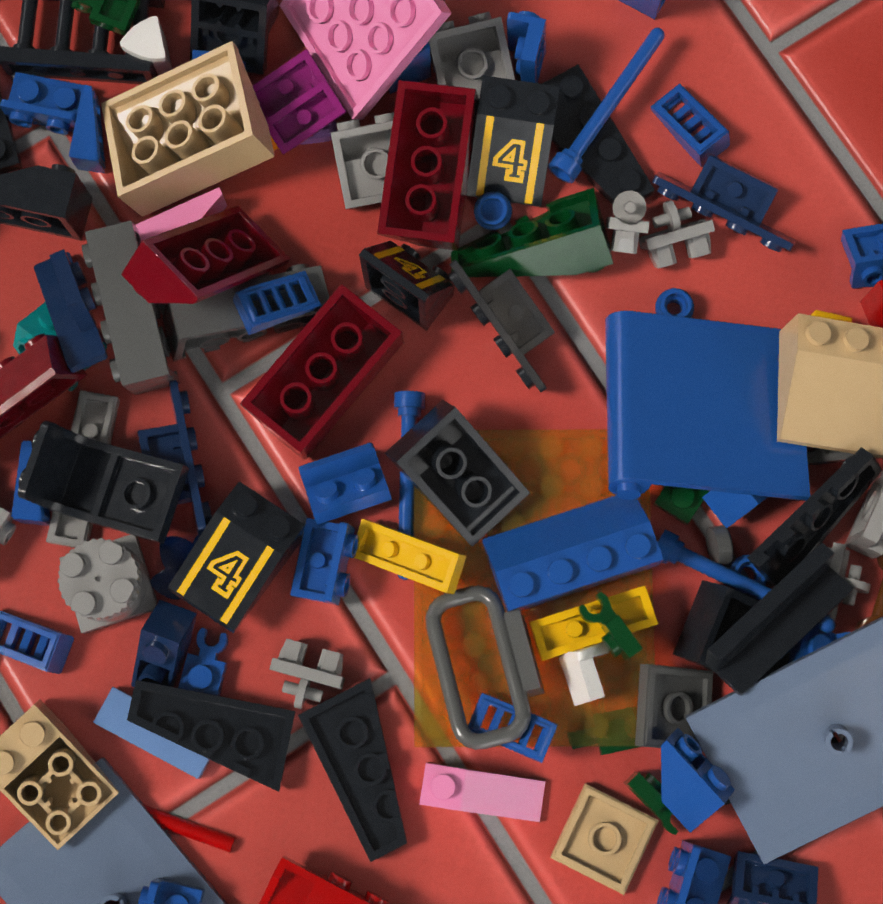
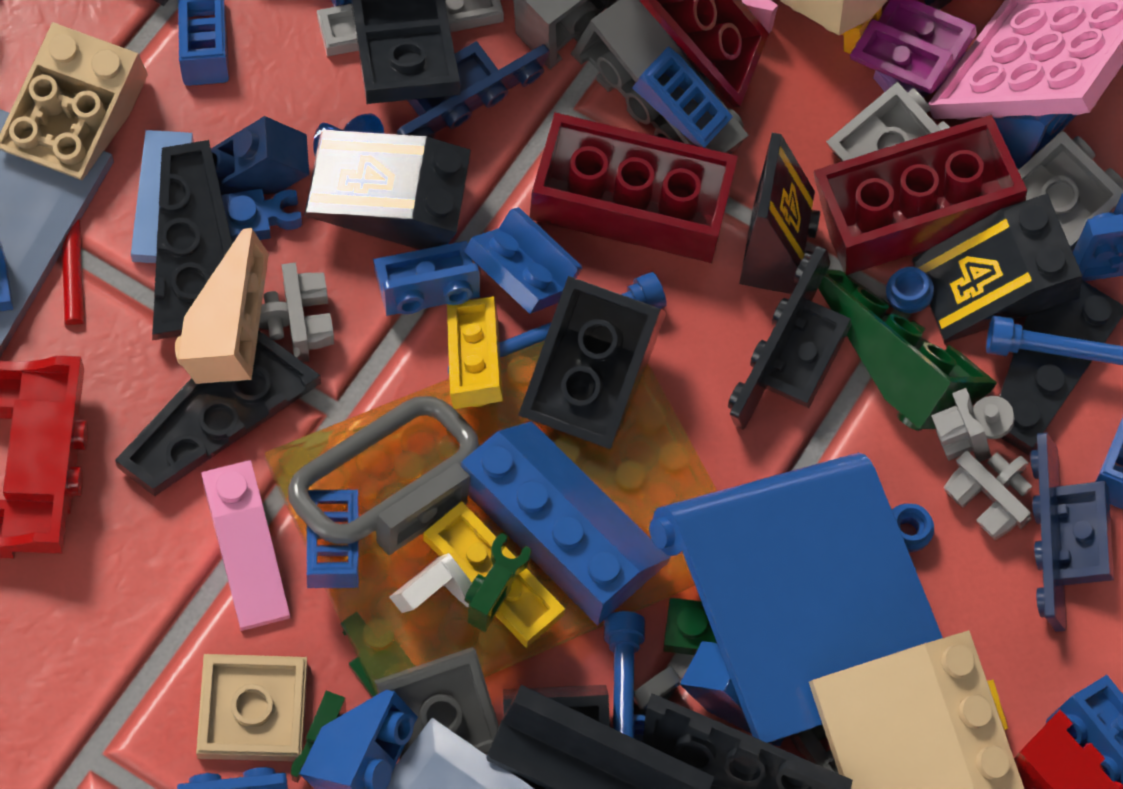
camera: 55 degrees right, 15 degrees down
light grey piece [58,535,158,634] -> none
none -> light nougat slope [175,228,269,384]

